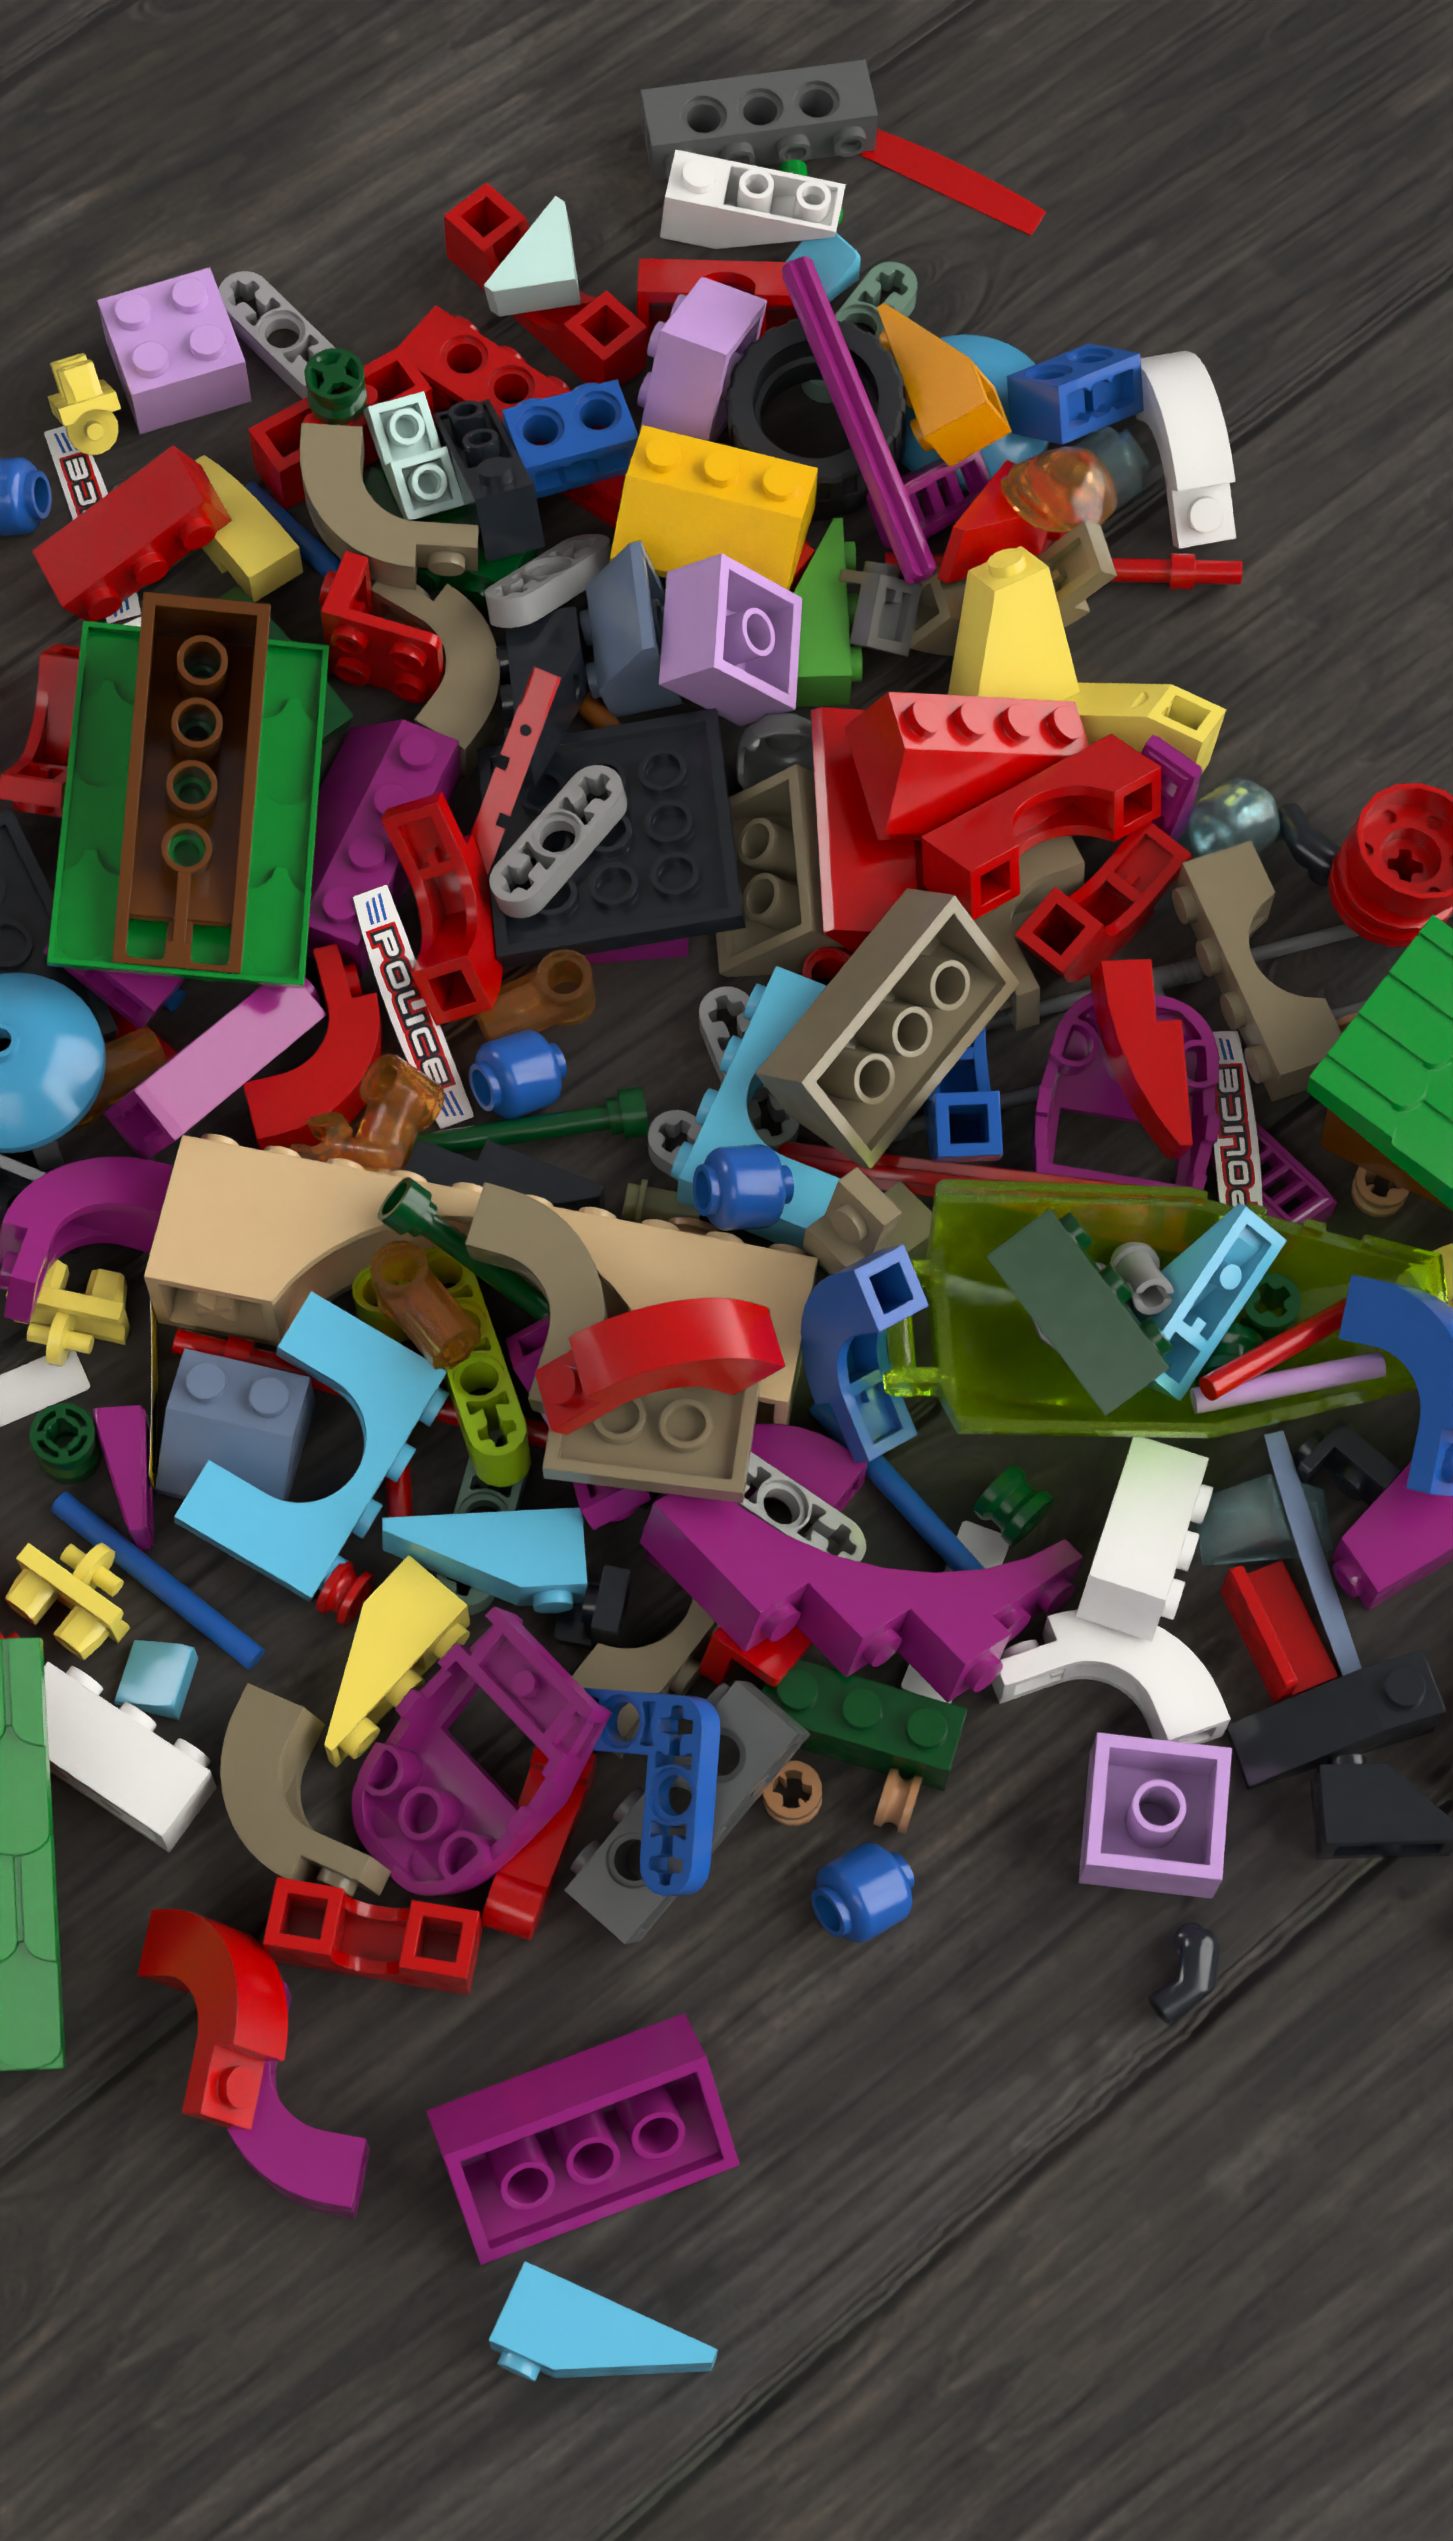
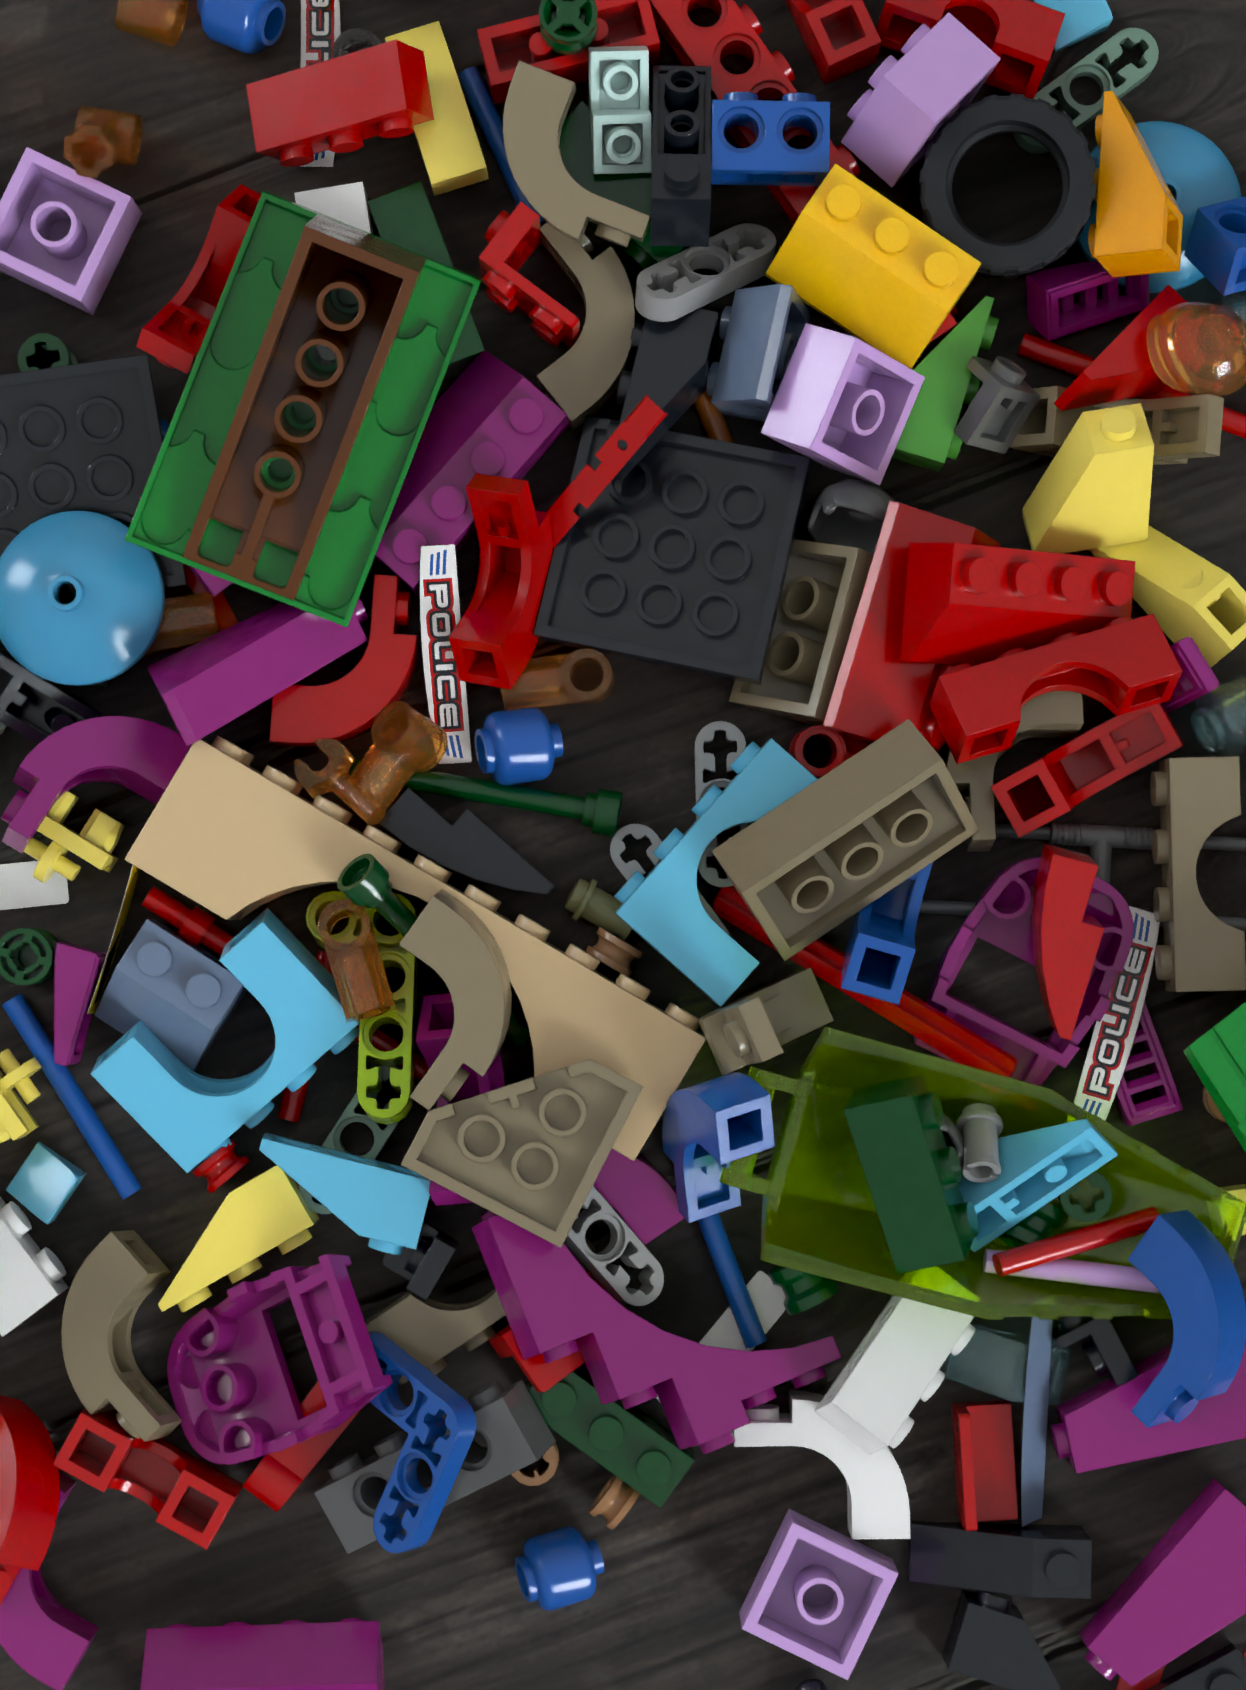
camera: 20 degrees right, 20 degrees up
light grey beam [489,765,627,918] -> none
red arch [534,1298,786,1435] -> none
blue head [693,1144,794,1231] -> none
magenta axle [782,256,936,585] -> none

